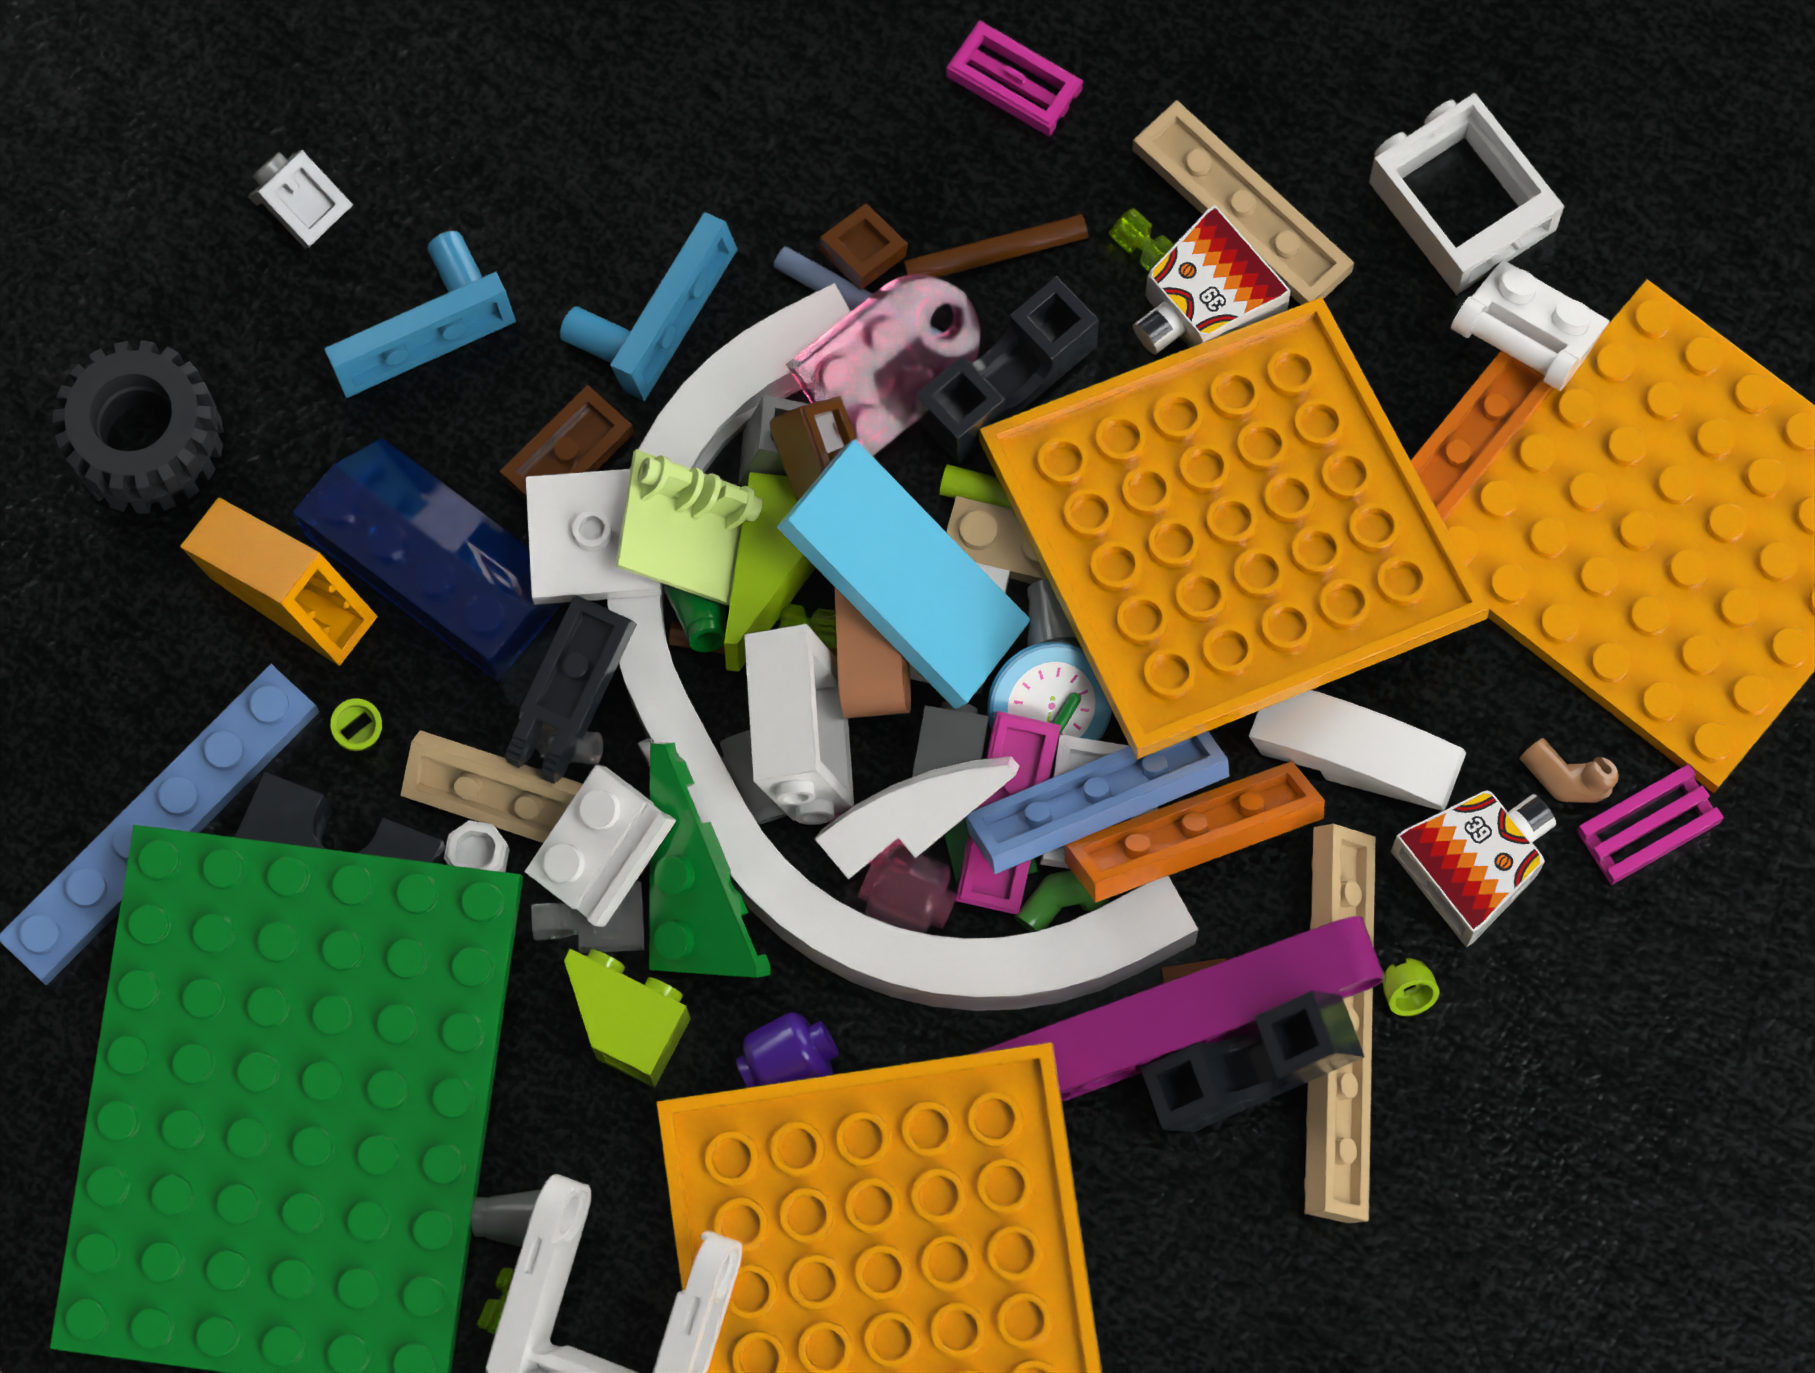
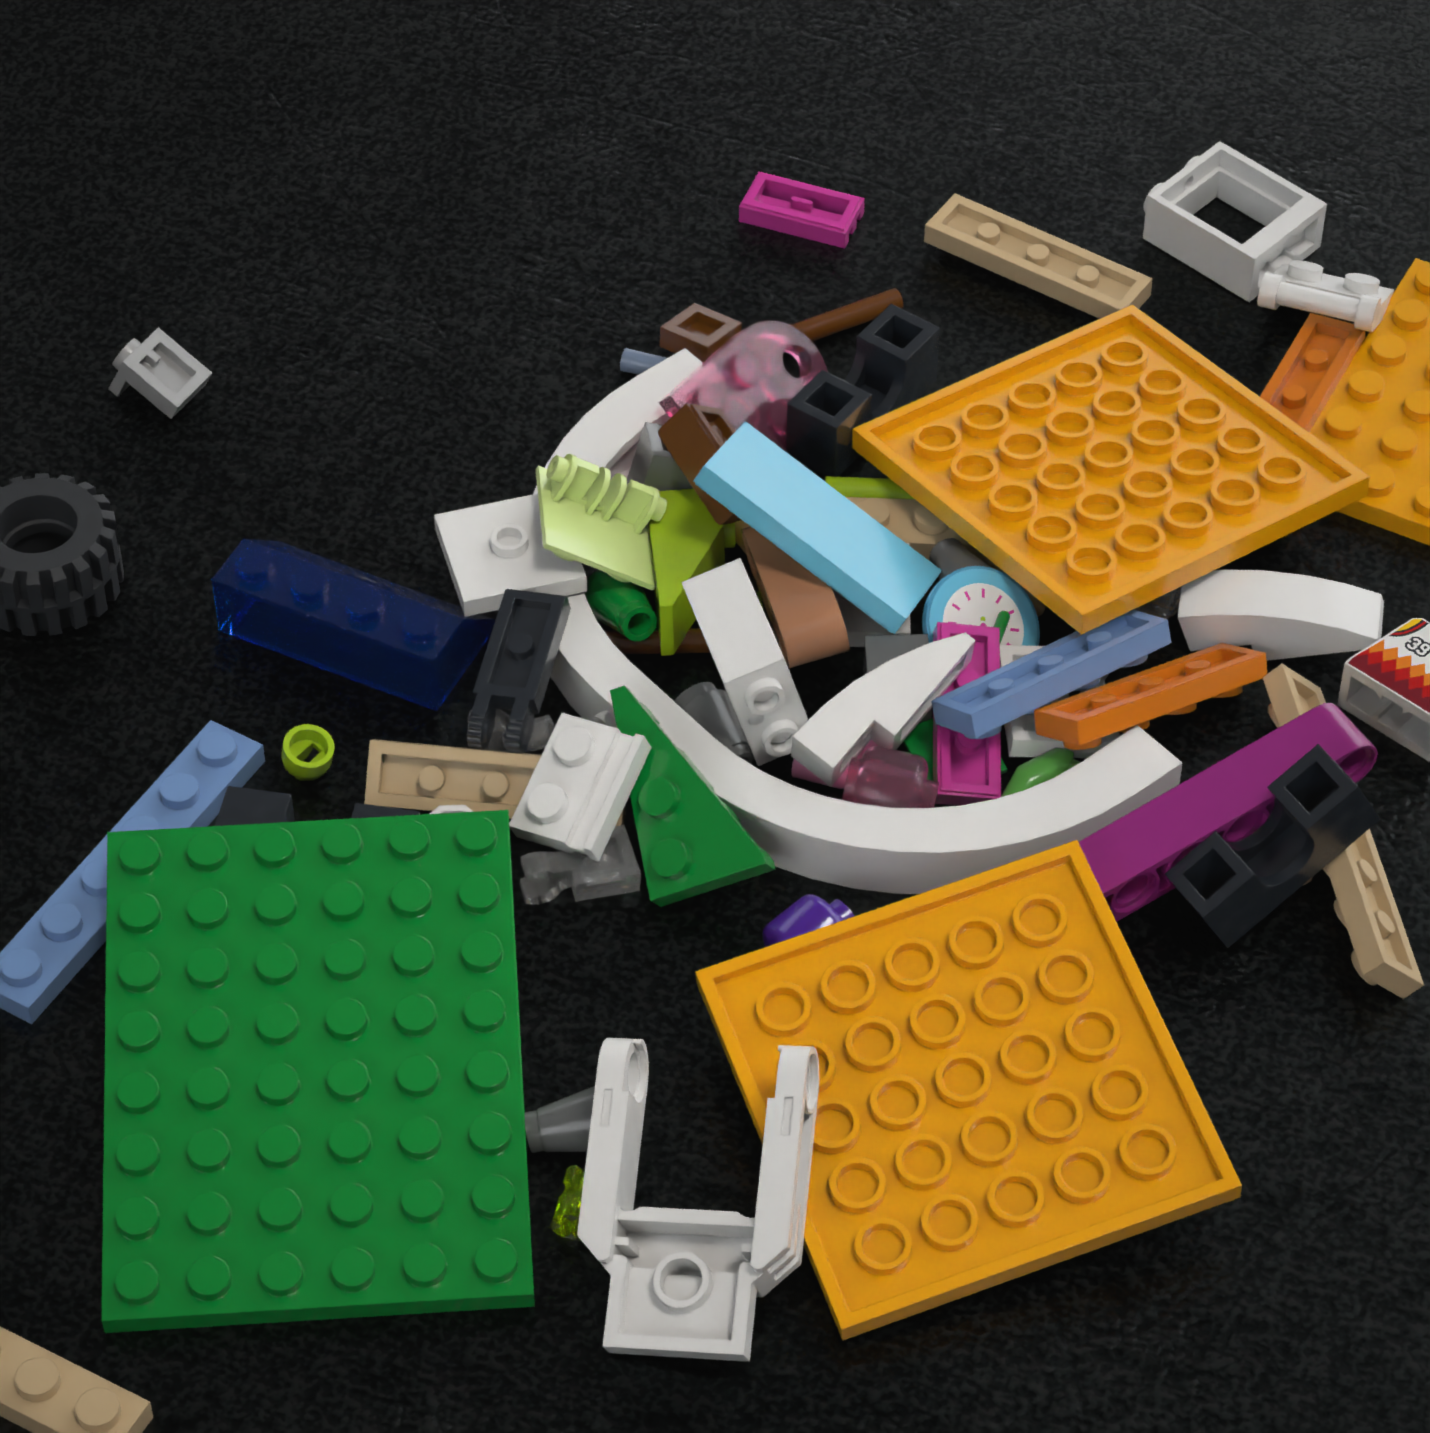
camera: 15 degrees left, 25 degrees down
light orange slope [180,498,378,666] -> none
dark azure piece [324,231,516,398] -> none
reddish brown plate [500,385,634,502] -> none
dark azure piece [560,212,738,401] -> none
lime slope [564,949,690,1088] -> none
clear neon green piece [1109,208,1174,272] -> none
torso [1133,205,1291,354] -> none
lime hinge [1383,958,1439,1016] -> none

